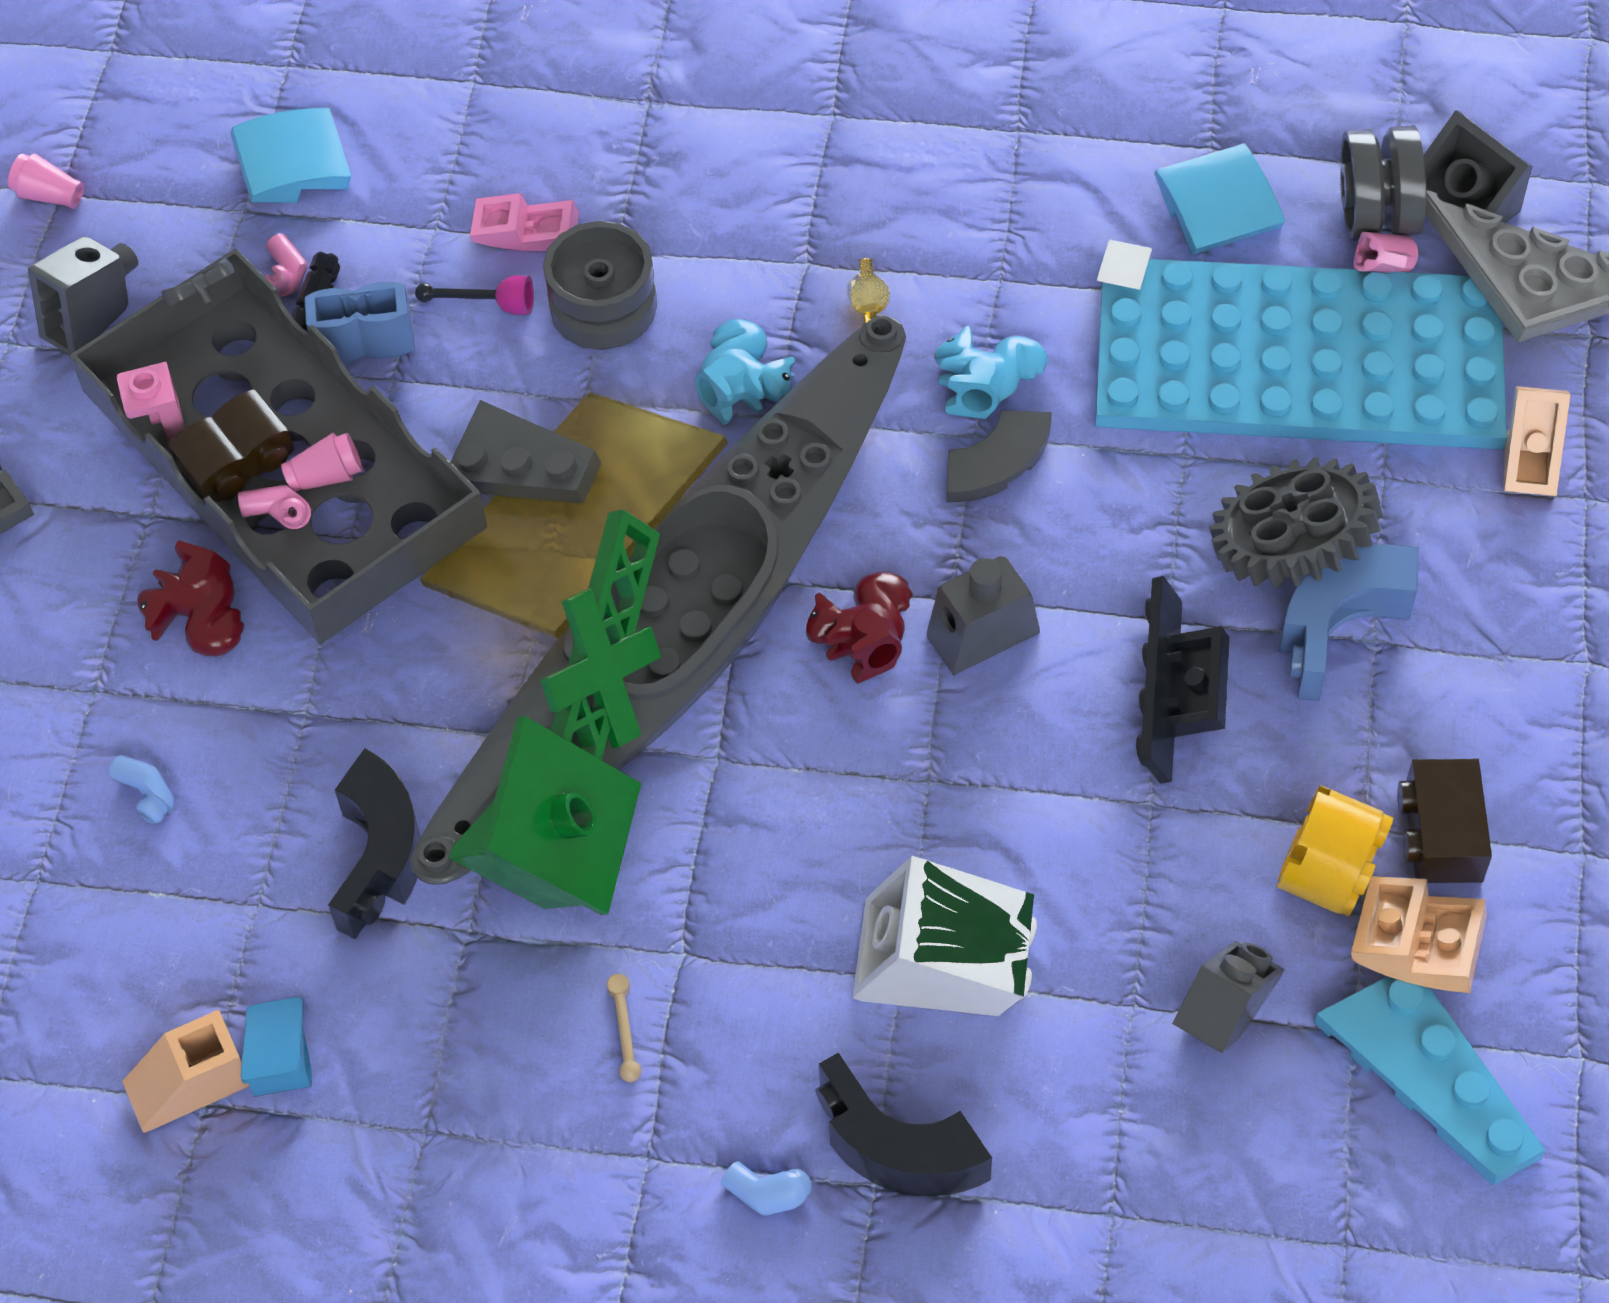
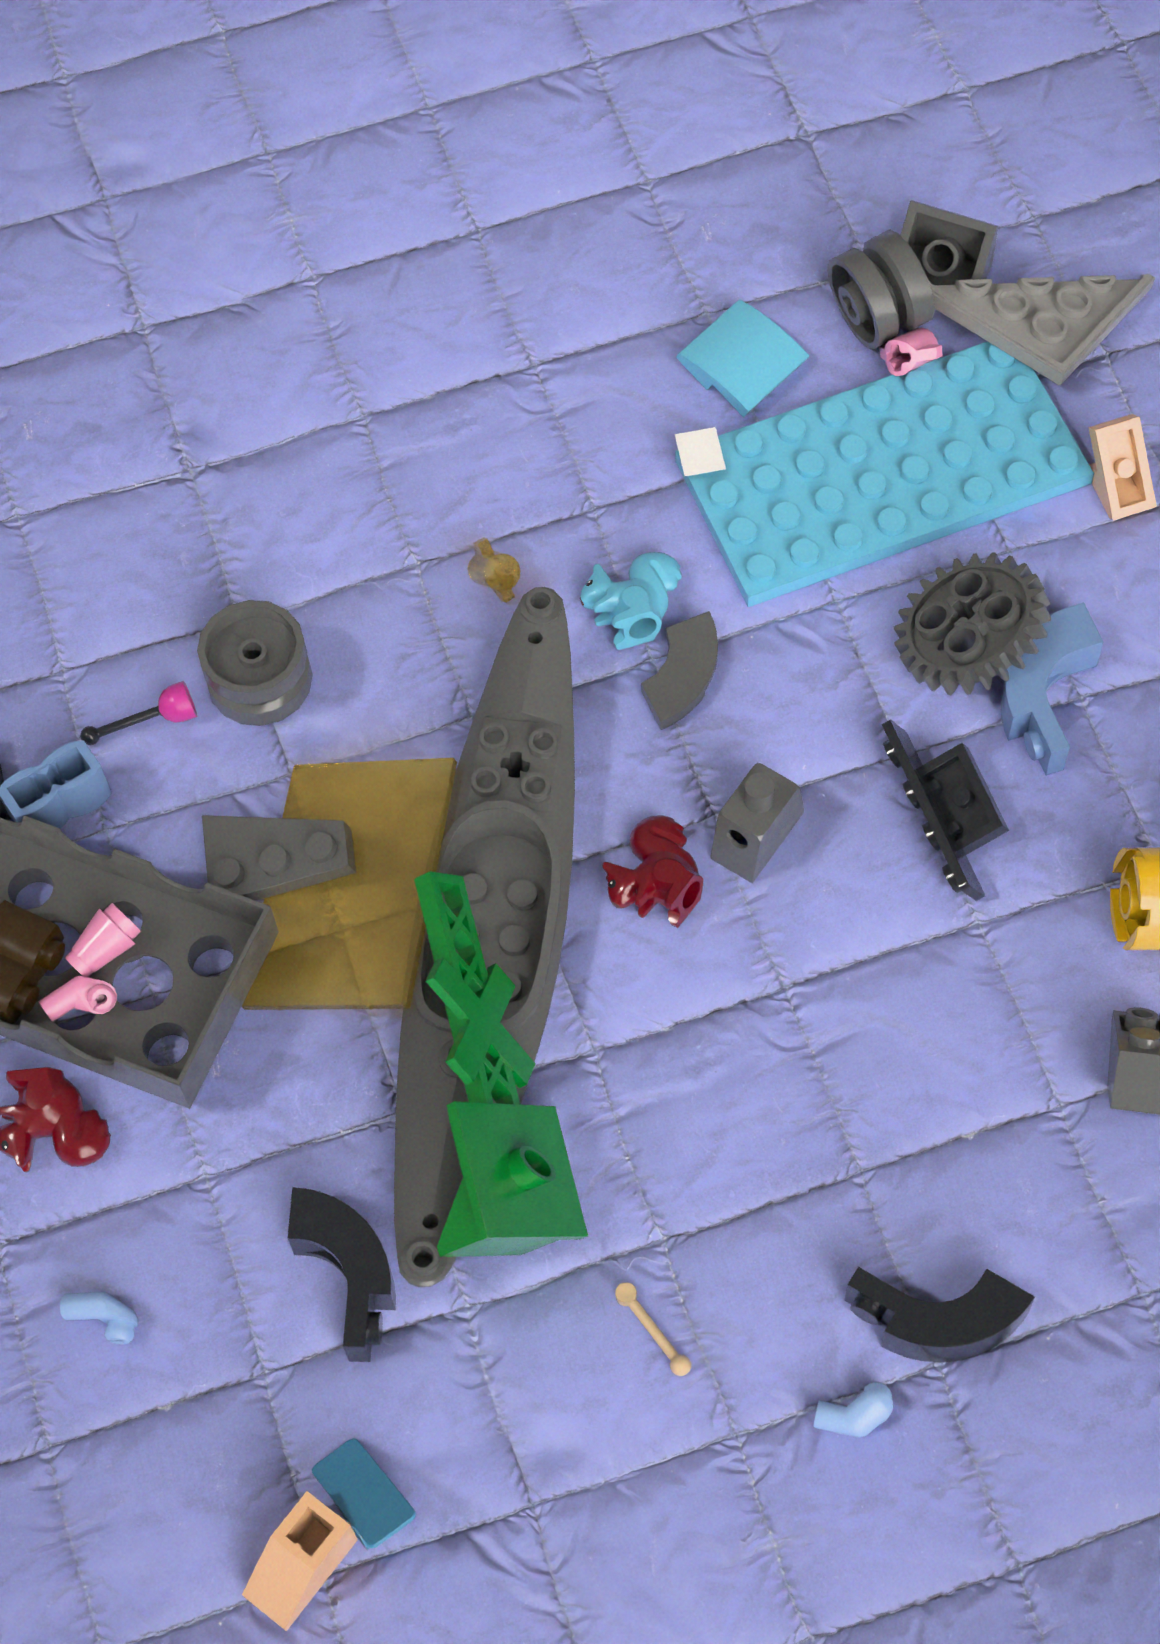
camera: 25 degrees left, 5 degrees up
bright pink slope [470,193,579,251] -> none
medium azure animal [695,319,795,425] -> none
white slope [852,856,1037,1016] -> none

